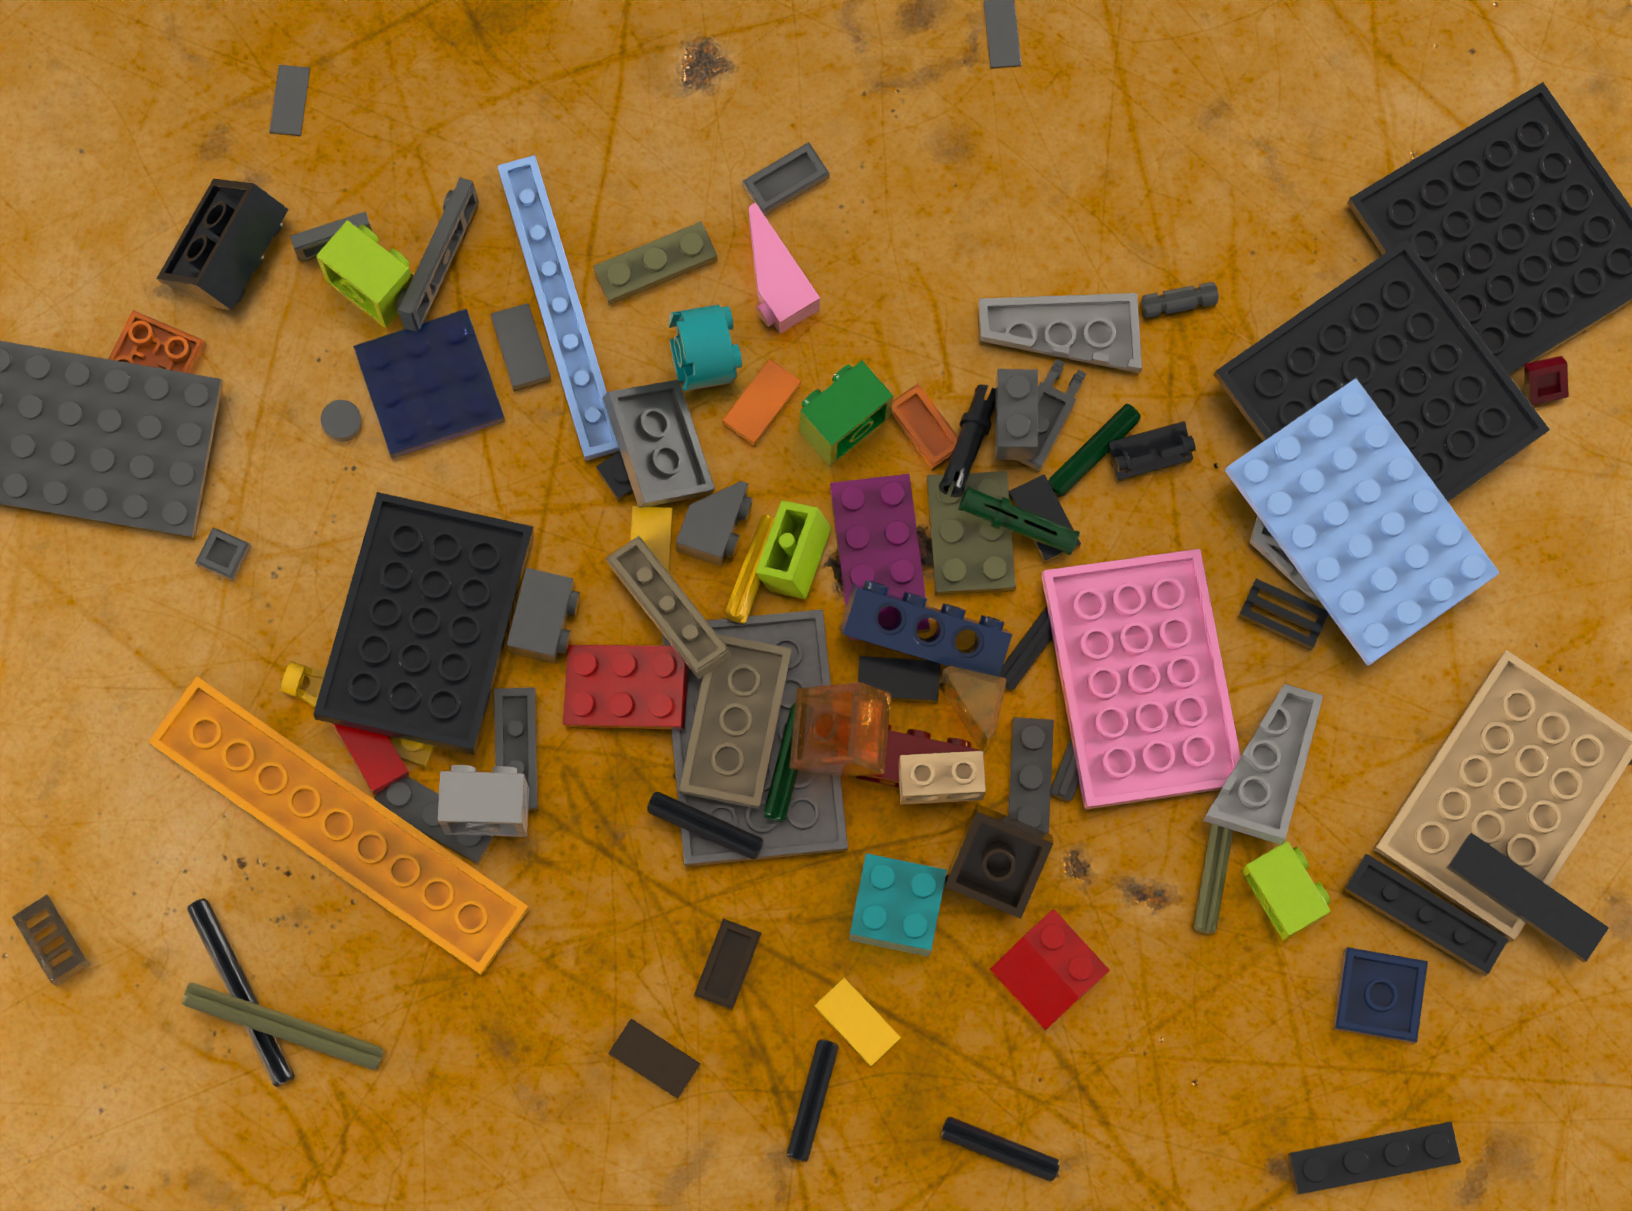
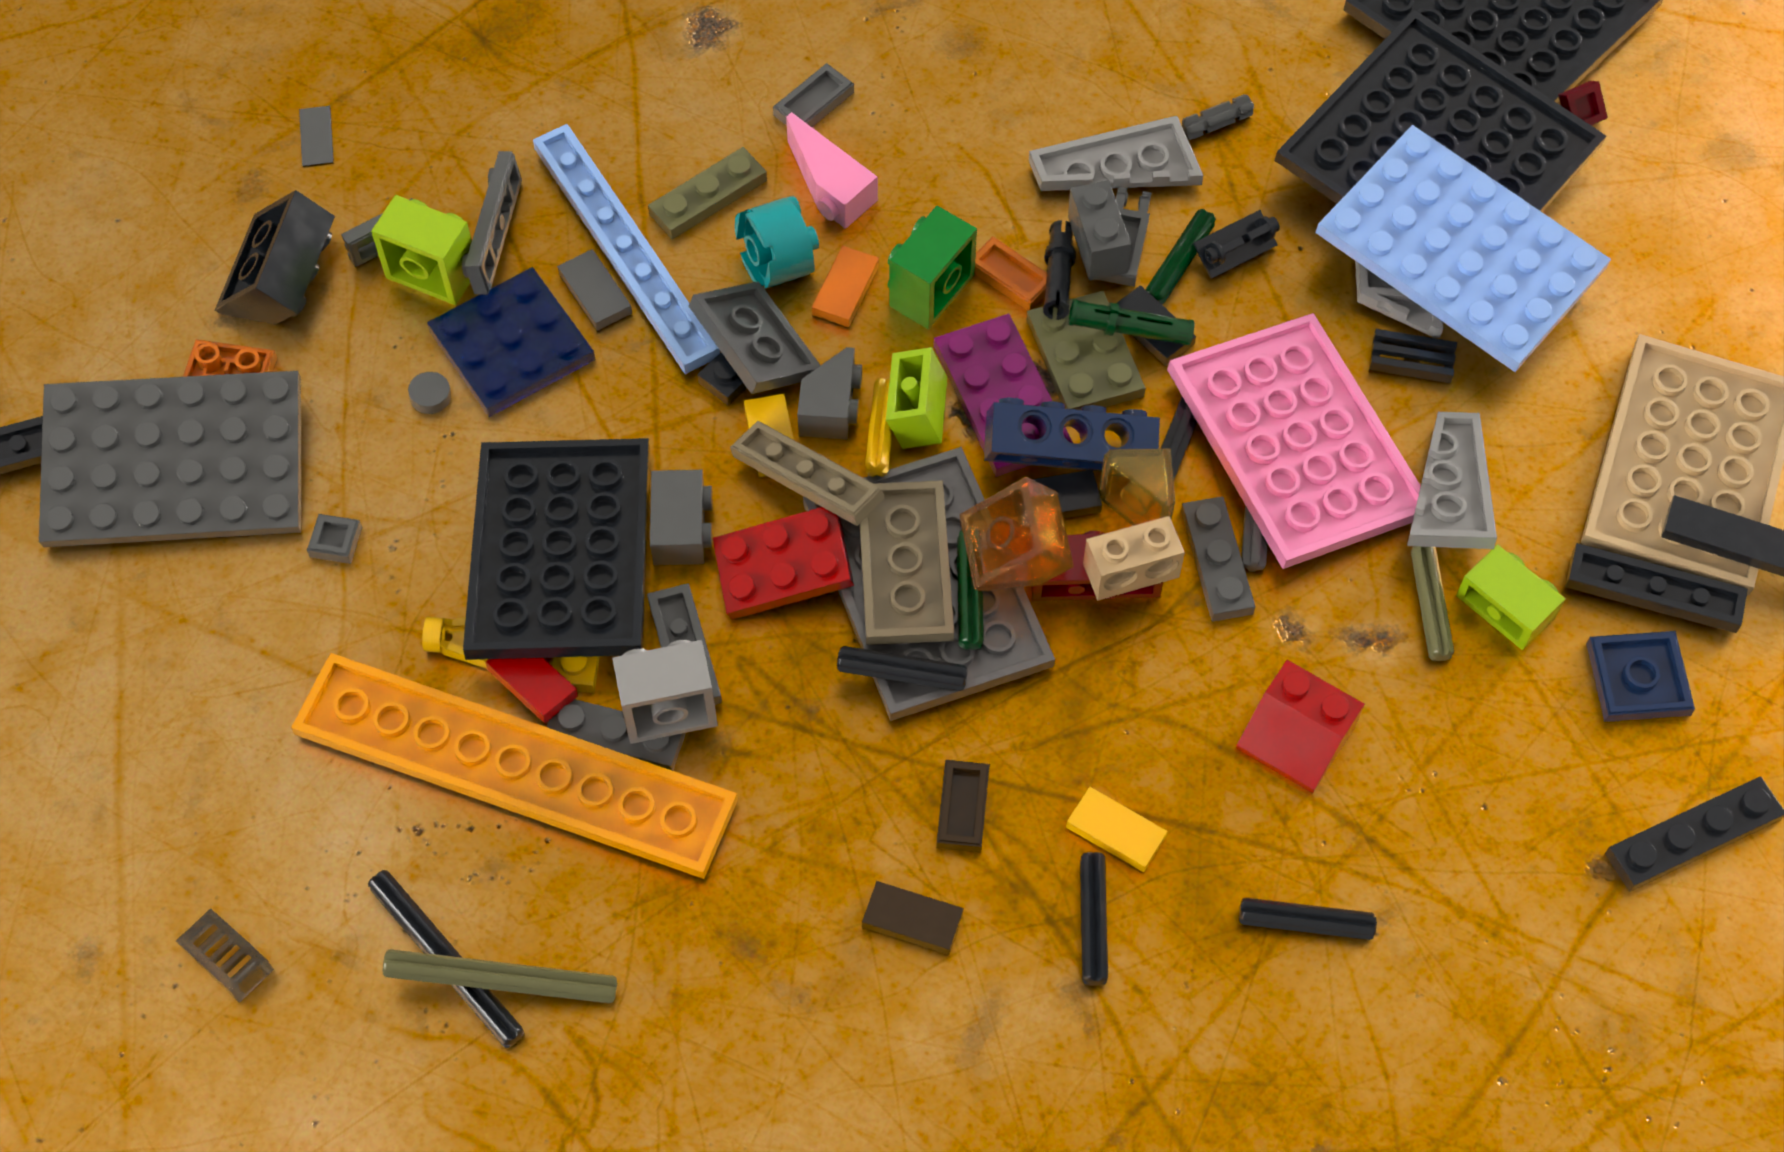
camera: 10 degrees left, 15 degrees down
teal brick [849,853,947,957] -> none
dark brown brick [945,804,1053,919] -> none

